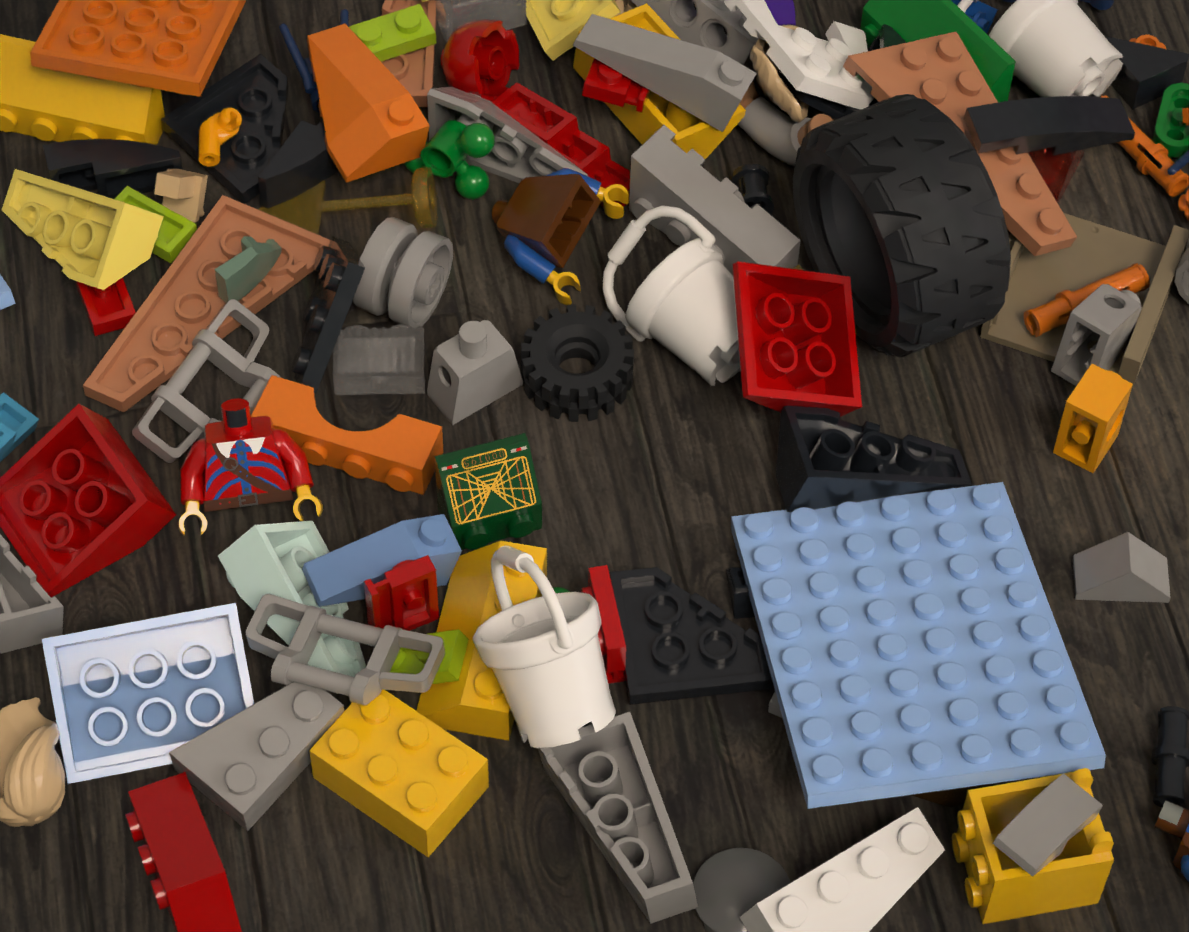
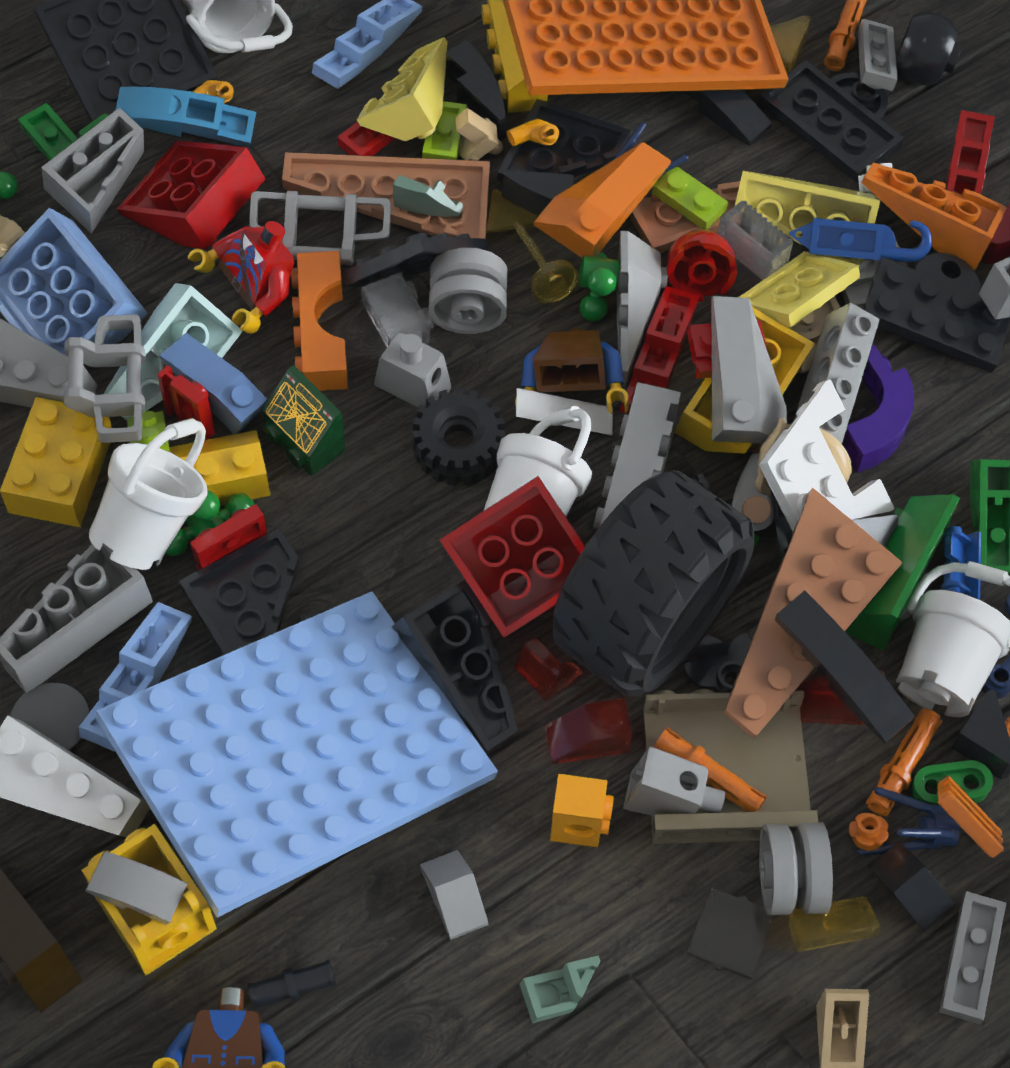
camera: 65 degrees right, 5 degrees up
none -> light blue slope [79,602,192,751]
none -> clear red tile [514,638,582,701]
none -> white sticker [516,388,613,435]
none -> clear red slope [545,698,633,764]

